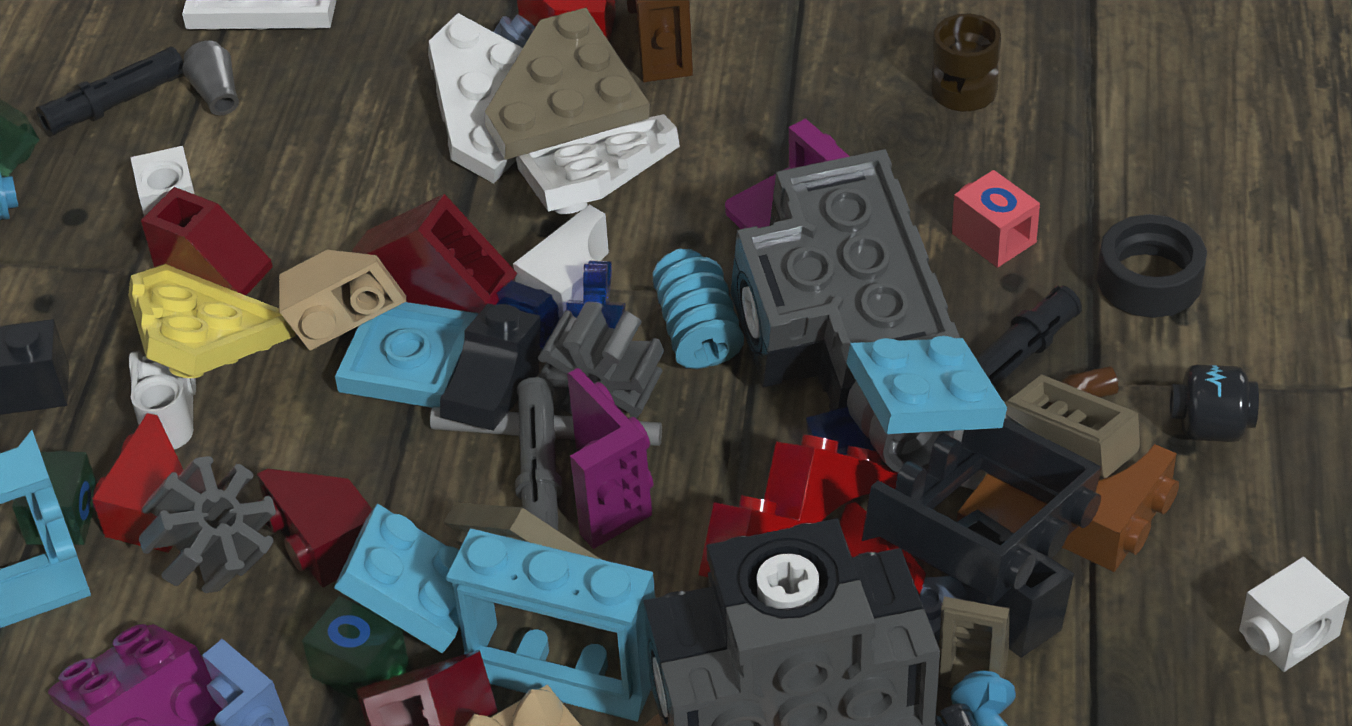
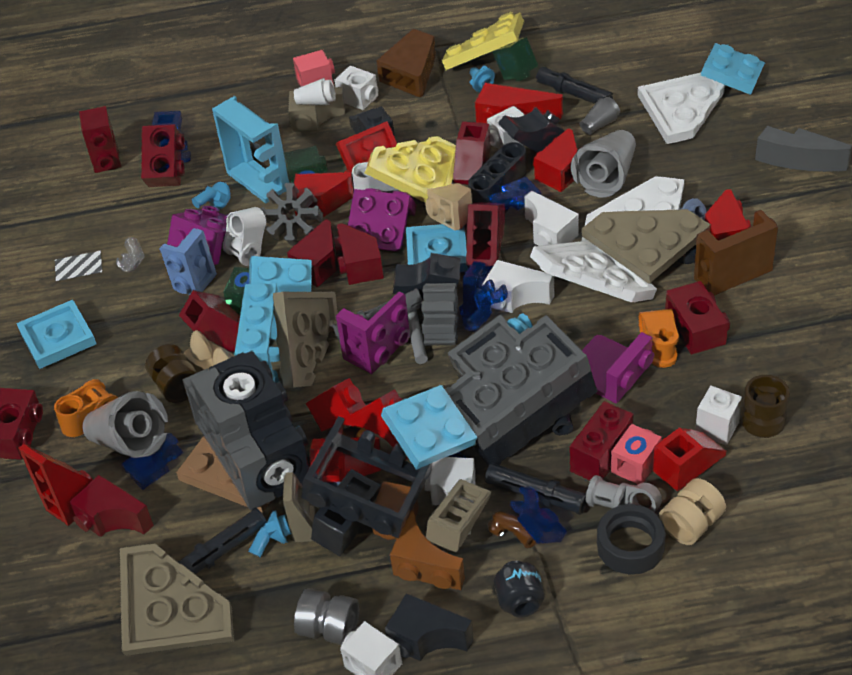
camera: 75 degrees right, 0 degrees up
none -> dark azure plate [192,182,230,209]
none -> white piece [223,207,266,266]
none -> flat silver wheel [294,588,359,645]
none -> dark red slope [333,223,384,285]
none -> red bracket [336,121,397,174]
none -> magenta bracket [348,188,417,252]
none -> black arch [385,593,474,661]
none -> black beam [468,142,526,203]
none -> red slope [475,83,563,123]
none -> clear blue plate [489,177,541,213]
none -> black arch [498,107,565,153]
none -> clear blue plate [510,487,567,543]
none -> white arch [524,191,578,246]
none -> red slope [533,128,577,192]
none -> dark red brick [570,401,634,481]
none -> light grey cone [571,130,636,198]
none -> light grey connector [586,475,662,512]
none -> orange piece [639,309,679,368]
none -> red slope [653,427,726,492]
none -> tan wheel [659,478,726,545]
none -> dark red brick [665,281,730,355]
none -> white brick [695,386,742,446]

